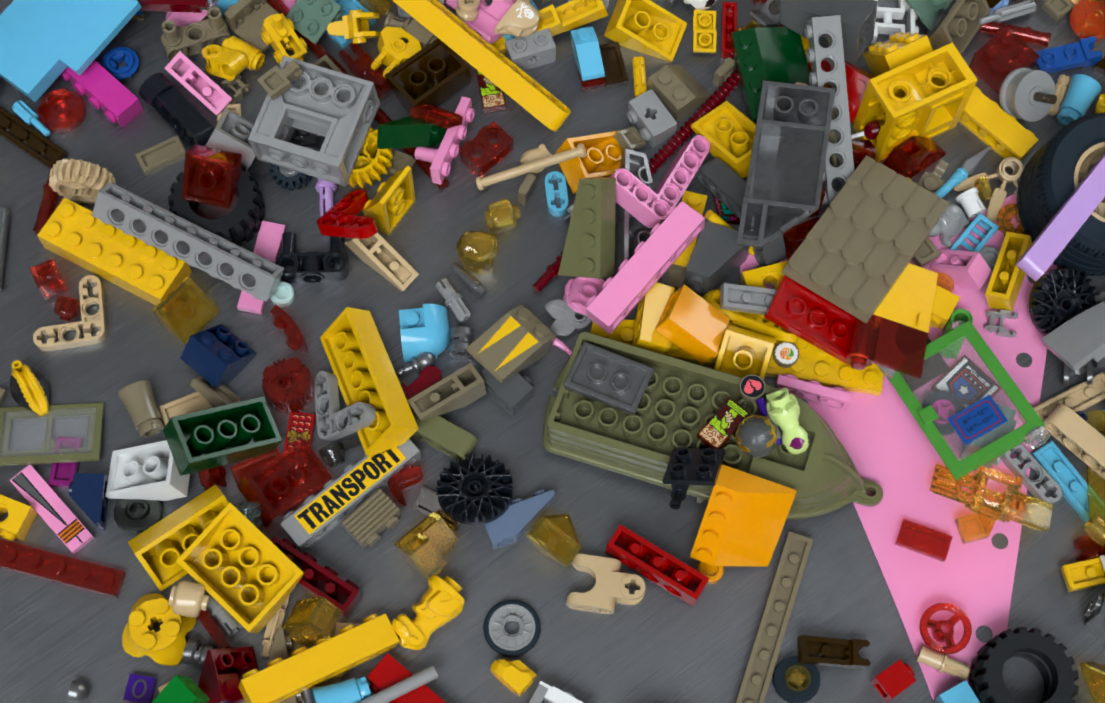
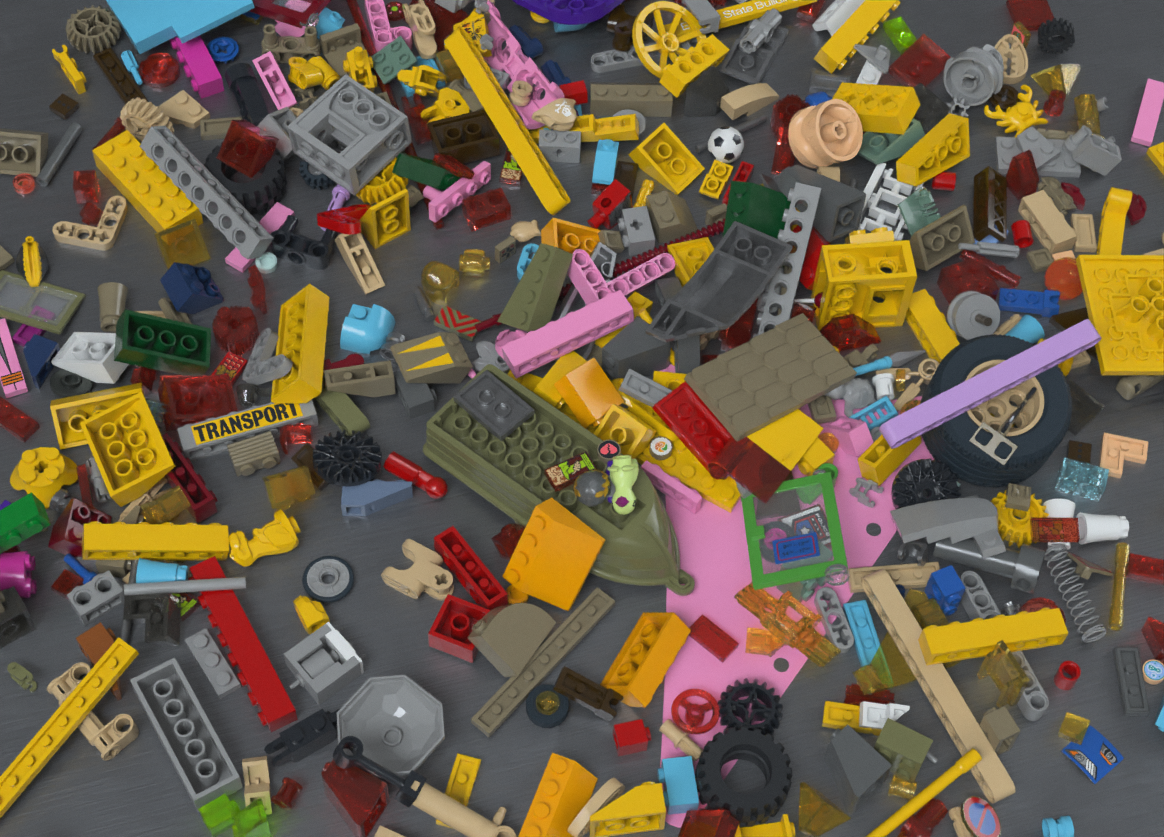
camera: 20 degrees right, 10 degrees down
tan head [168,581,210,618] -> none
dark tan plate [257,60,303,100] -> none
flat silver bar [395,352,436,378] -> none
light grey axle [435,278,471,323] -> none
tan bar [476,143,587,191] -> none
clear yellow slope [526,514,582,568] -> none
black plate [663,447,725,510] -> none
none -> tan wing [158,90,210,129]
none -> red piece [383,451,448,499]
none -> red brick [428,594,491,663]
none -> tile [434,305,482,342]
none -> dark tan brick [468,603,556,677]
none -> clear red brick [491,523,525,561]
none -> red torso [587,179,633,230]
none -> light orange slope [600,612,691,708]
none -> black gear [717,678,783,736]

